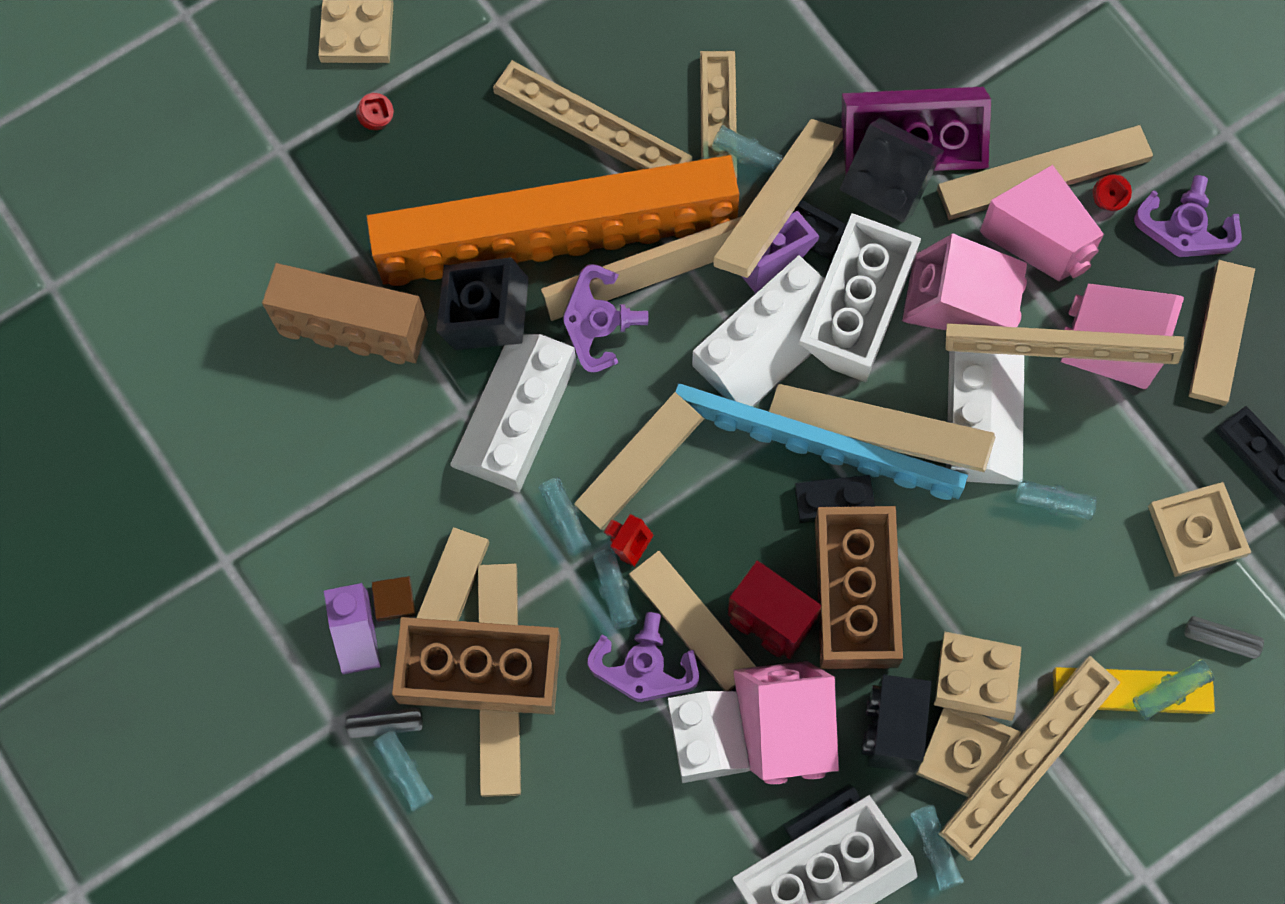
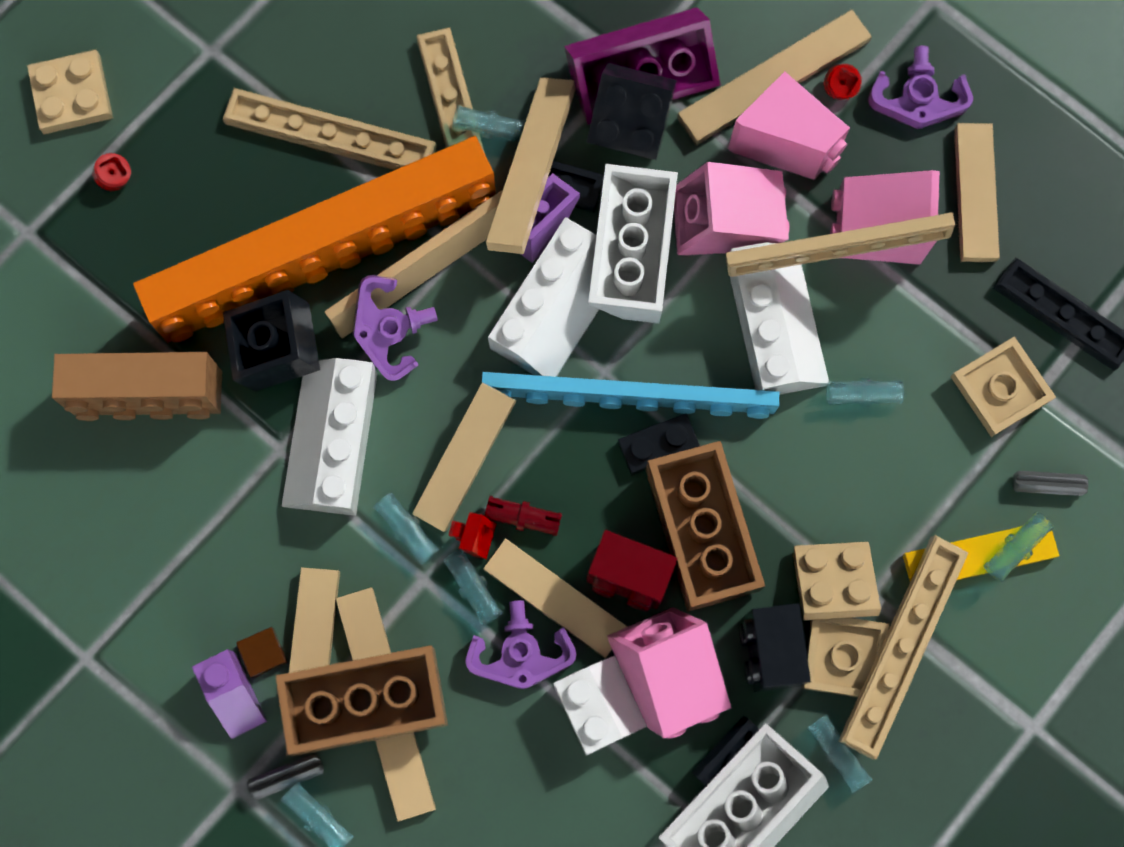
camera: 20 degrees left, 5 degrees up
tan tile [769,384,996,473] -> none
none -> dark red pin [484,495,562,536]

